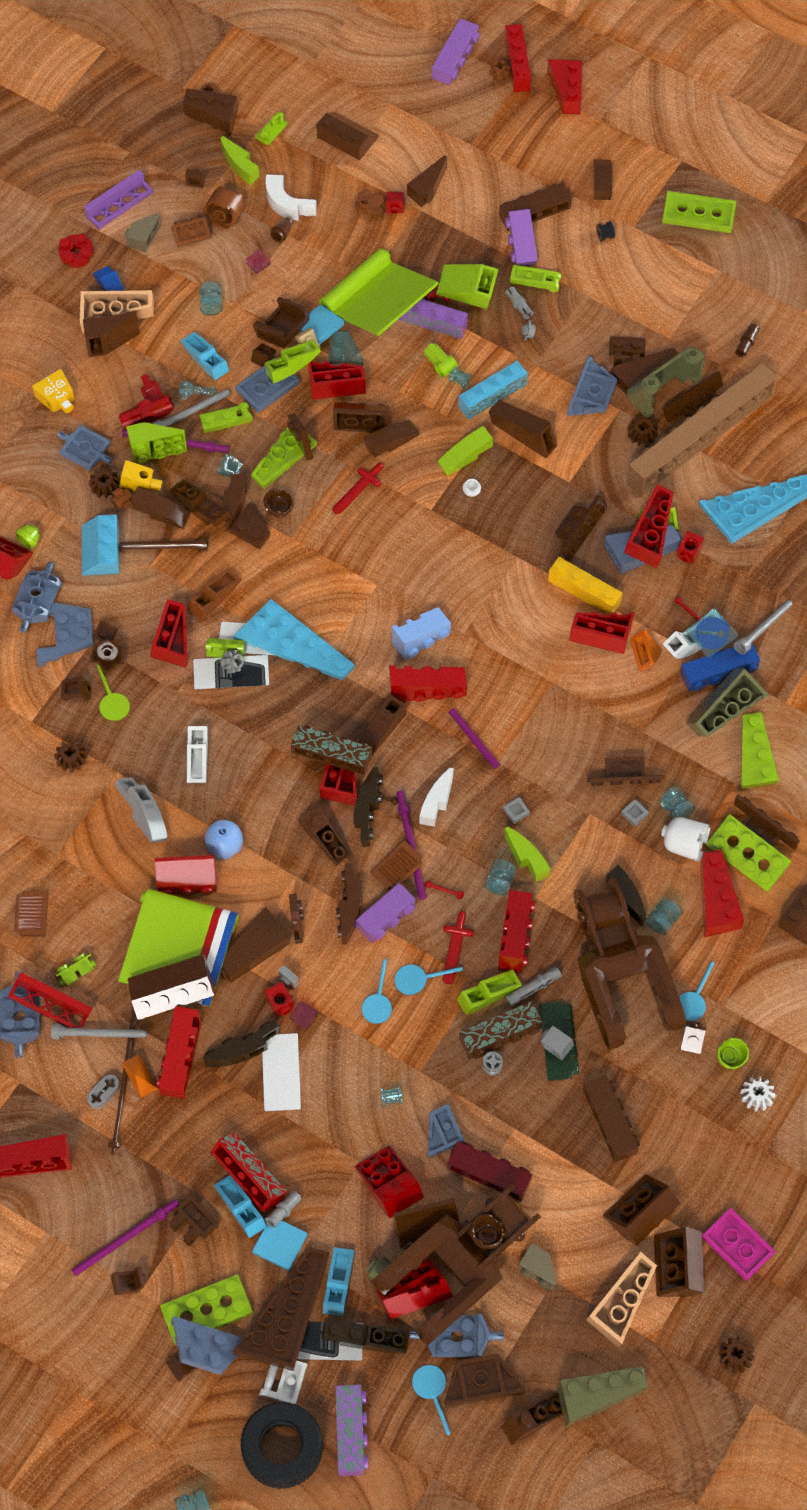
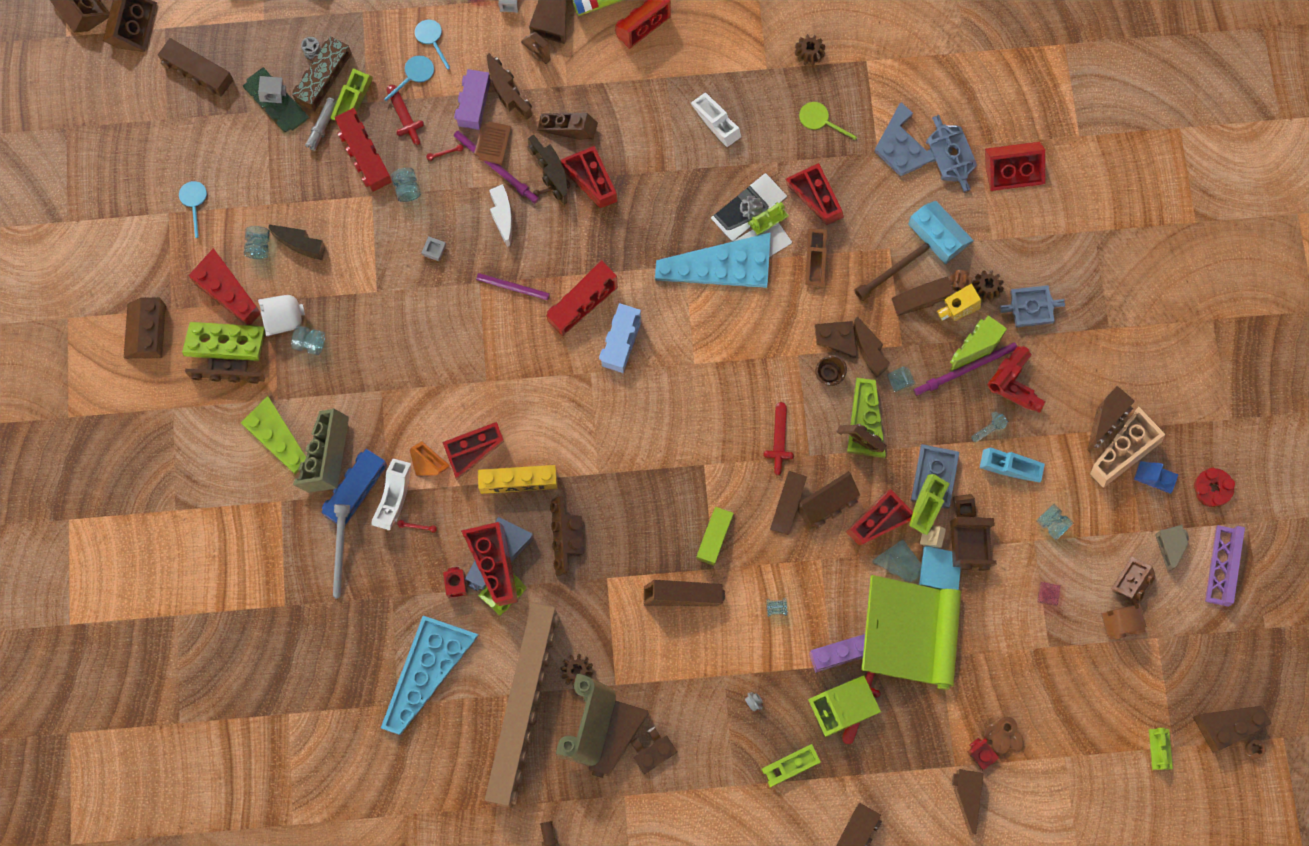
camera: 145 degrees right, 10 degrees up
lime cone [15,525,40,548] -> none
yellow torso [32,369,74,413] -> none
reddish brown bracket [61,676,92,701] -> none
reddish brown piece [90,639,124,673] -> none
reddish brown plate [92,620,118,641] -> none
light grey slope [114,777,168,843] -> none
light grey piece [152,389,230,427] -> none
reddish brown slope [170,479,231,527] -> none
reddish brown plate [185,169,205,188] -> none
lime plate [200,402,253,433] -> none
light blue cylinder [204,820,243,860] -> none
lime slope [221,136,259,186] -> none
white arch [266,175,317,221] -> none
reddish brown cone [270,217,293,242] -> none
reddish brown brick [291,725,372,775] -> none
reddish brown slope [316,112,379,160] -> none
reddish brown slope [358,695,406,756] -> none
lime piece [424,343,458,378] -> none
medium azure brick [458,361,528,420] -> none
white plate [463,479,481,497] -> none
lime slope [504,827,550,882] -> none
medium lavender brick [505,209,538,266] -> none
light grey pin [505,287,533,319] -> none
sand blue wing [567,356,617,416] -> none
reddish brown arm [573,878,686,1050] -> none
reddish brown bracket [587,756,665,786] -> none
light grey plate [621,800,649,827] -> none
reddish brown bracket [663,371,723,423] -> none
bracket [681,1021,706,1054] -> none
clear light blue piece [686,608,739,659] -> none
dark pink plate [702,1208,776,1282] -> none
lime hair [717,1038,749,1070] -> none
white gear [740,1077,775,1112] -> none

